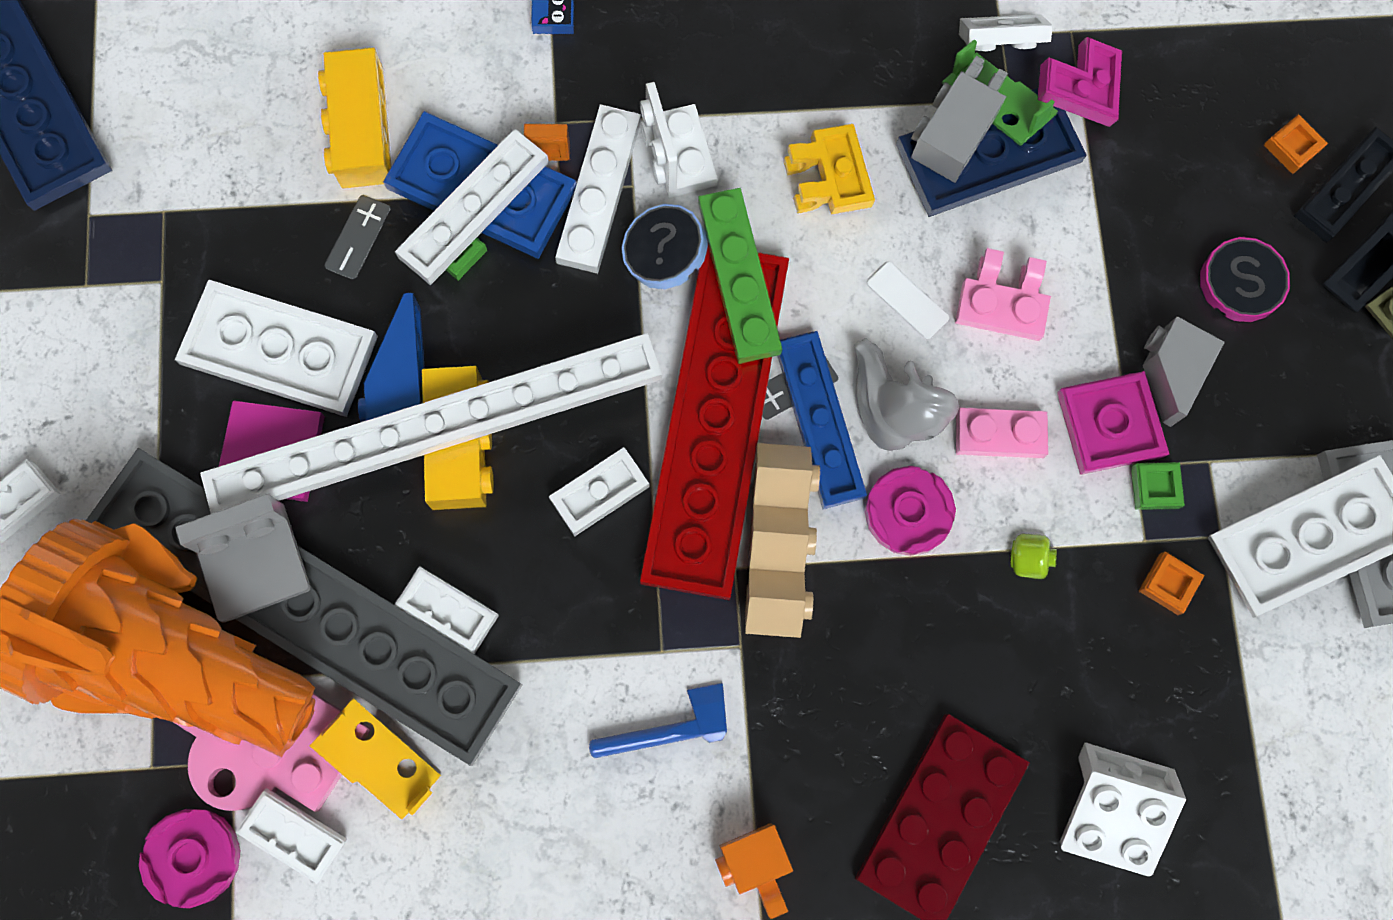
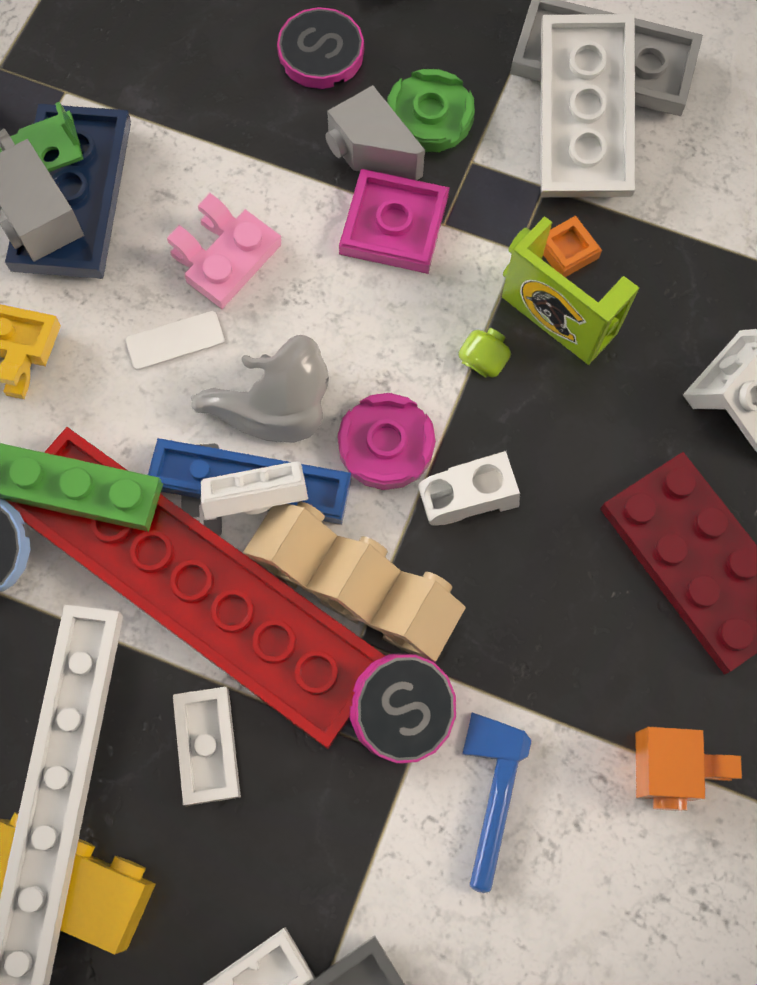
camera: 60 degrees left, 5 degrees down
bright pink plate [956,408,1048,458] -> none
dark pink tile [1038,37,1122,127] -> none
bright green tile [1131,462,1185,510] -> none
none -> white plate [201,461,308,519]
none -> black tile [350,654,456,763]
none -> bright green tile [387,69,475,152]
none -> white leg [418,451,520,526]
none -> lime panel [502,216,639,365]

